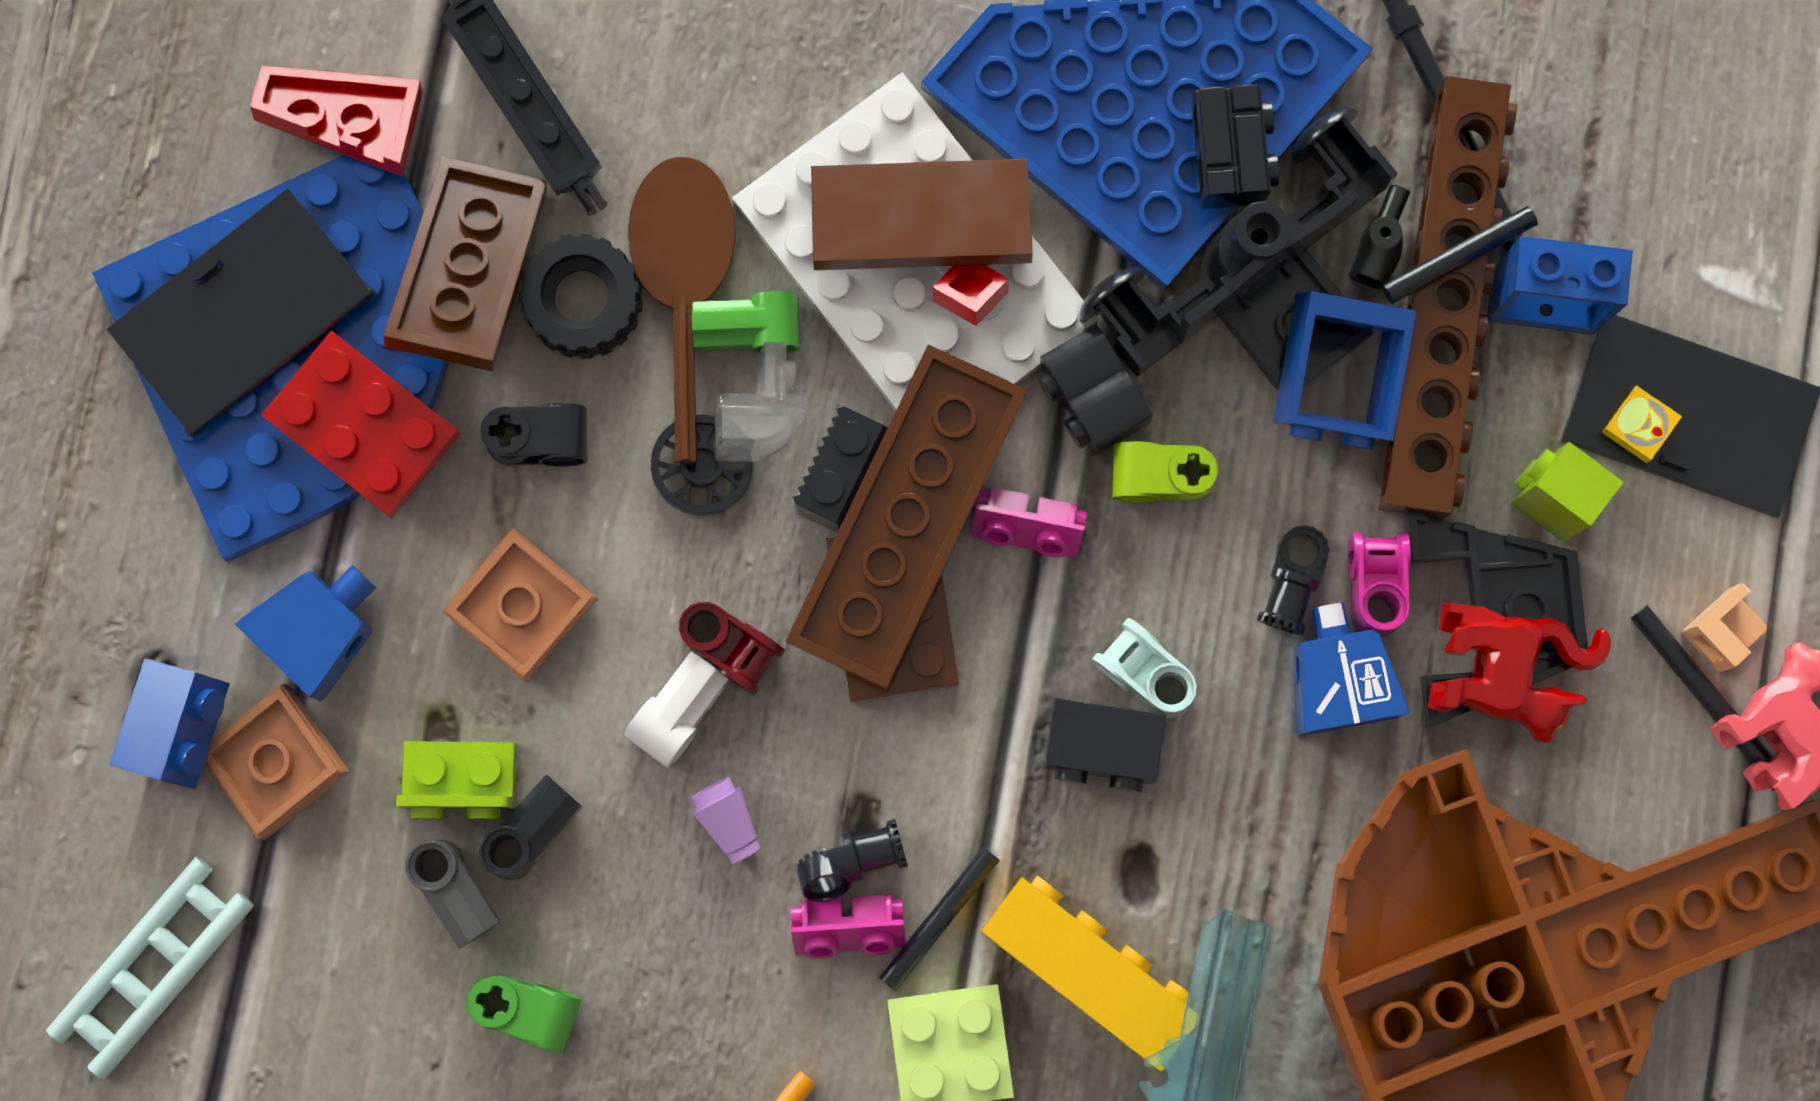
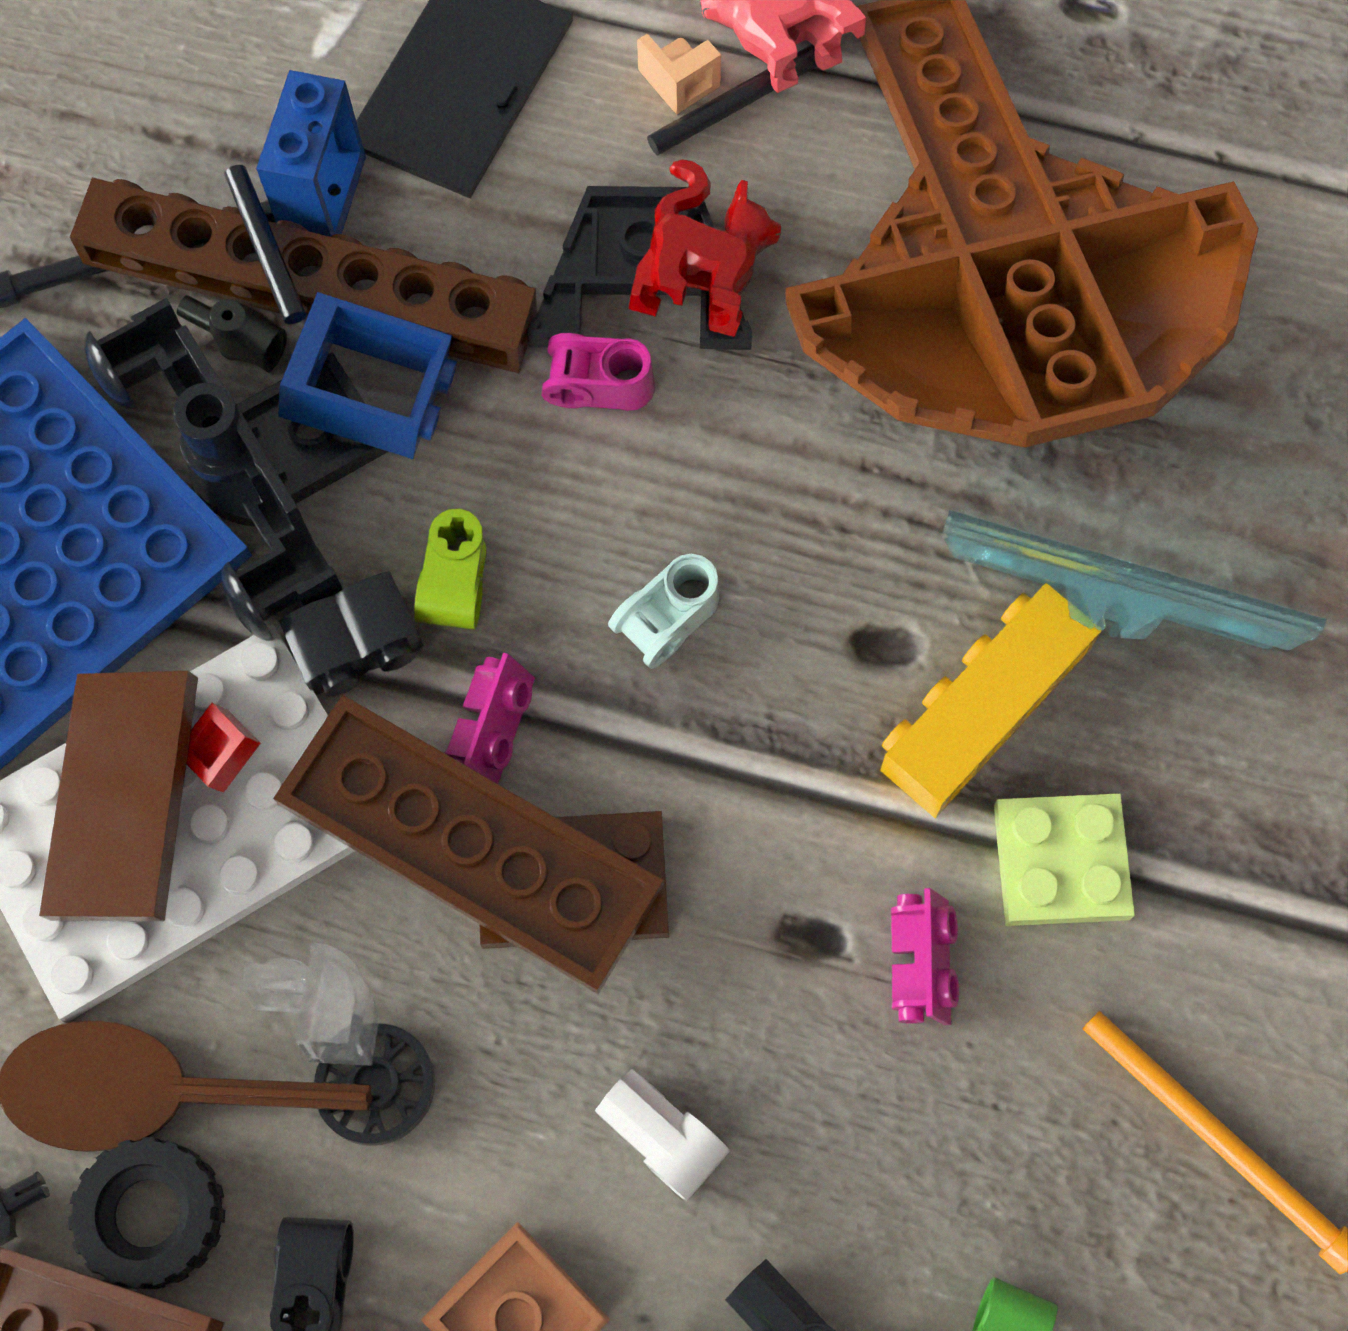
camera: 85 degrees left, 10 degrees down
dark red piece [679,602,786,696] -> none
lavender cone [690,777,761,864] -> none
bright green piece [692,291,800,355] -> none
black brick [793,406,888,533] -> none
black connector [796,819,908,902] -> none
black bar [879,847,1000,992] -> none
black brick [1043,698,1166,793] -> none
black brick [1191,84,1279,209] -> none
black connector [1257,525,1330,635] -> none
blue torso [1293,603,1409,737] -> none
lime brick [1511,442,1624,543] -> none
tile [1601,385,1682,463] -> none

